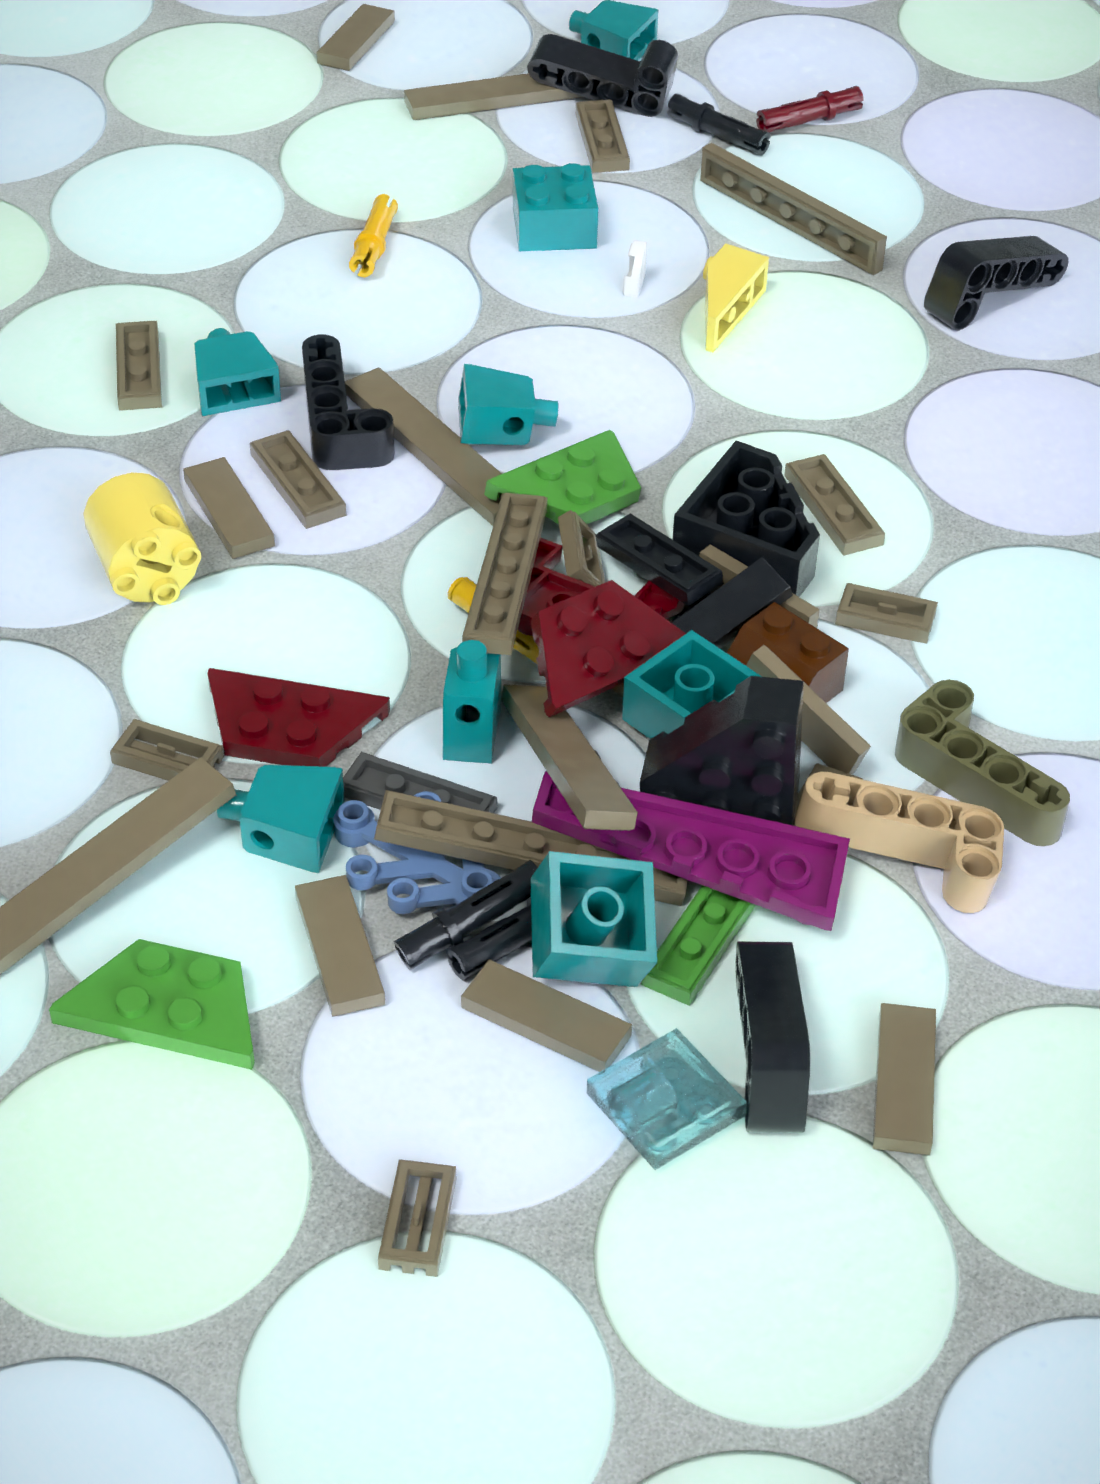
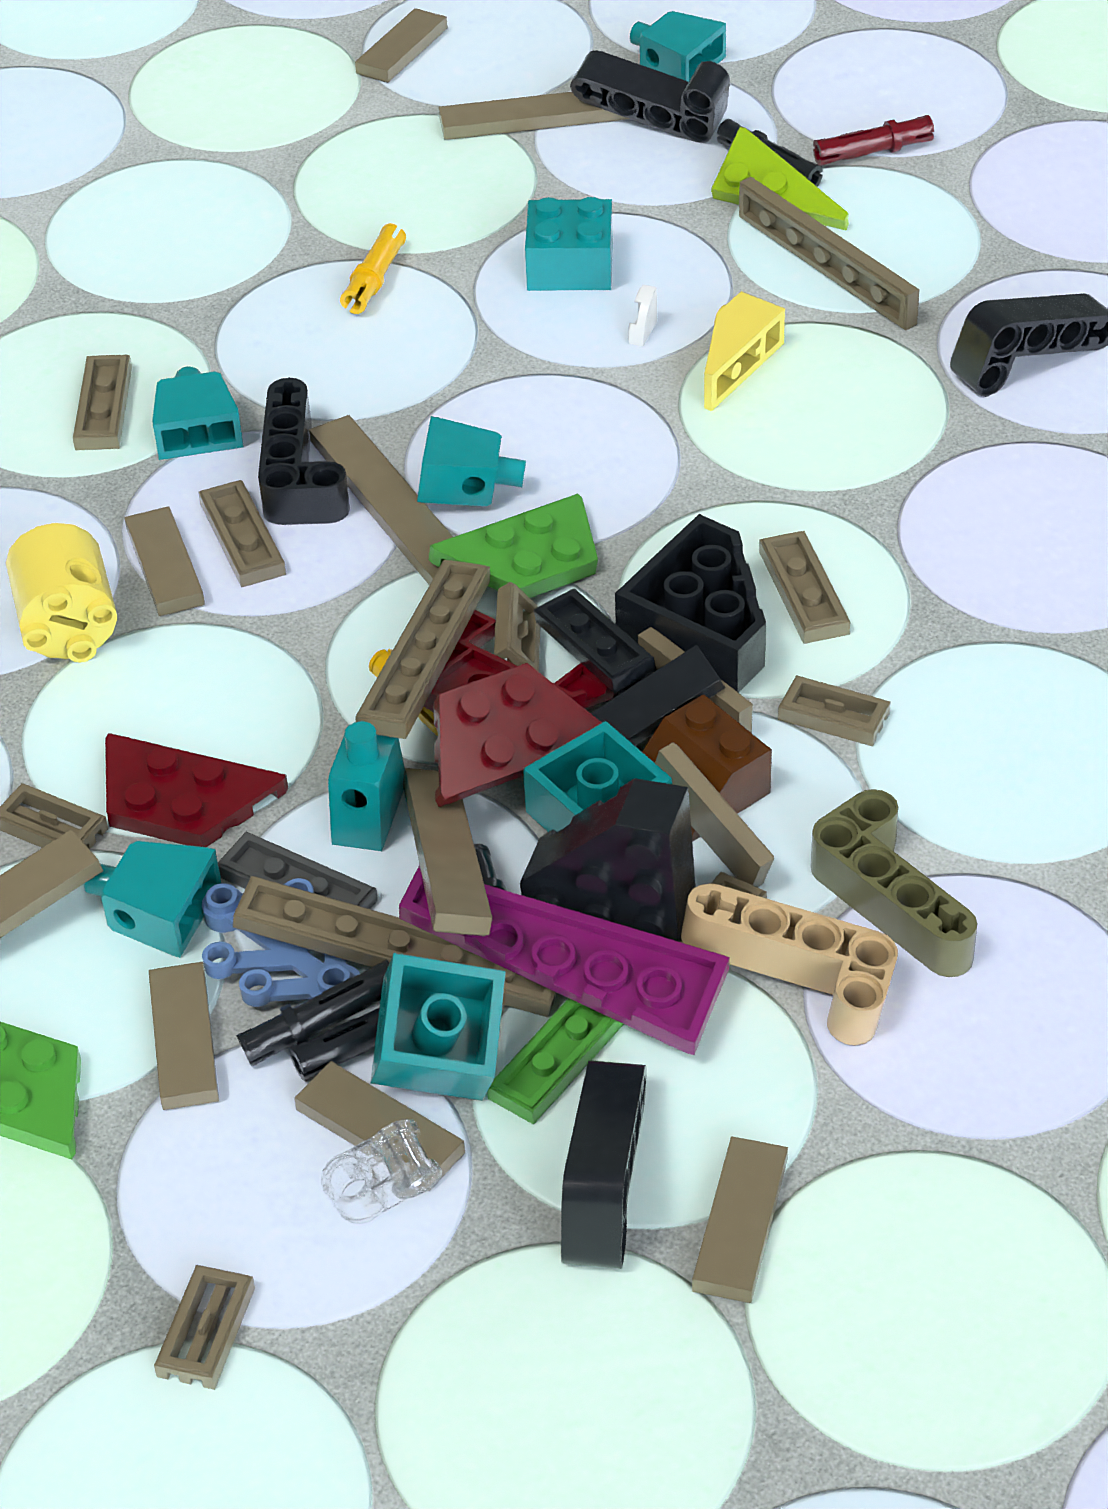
camera: 10 degrees right, 0 degrees up
dark tan tile [575,100,630,173] -> none
clear light blue plate [586,1028,747,1170] -> none
none -> clear piece [321,1119,442,1224]
none -> lime wing [711,127,849,230]

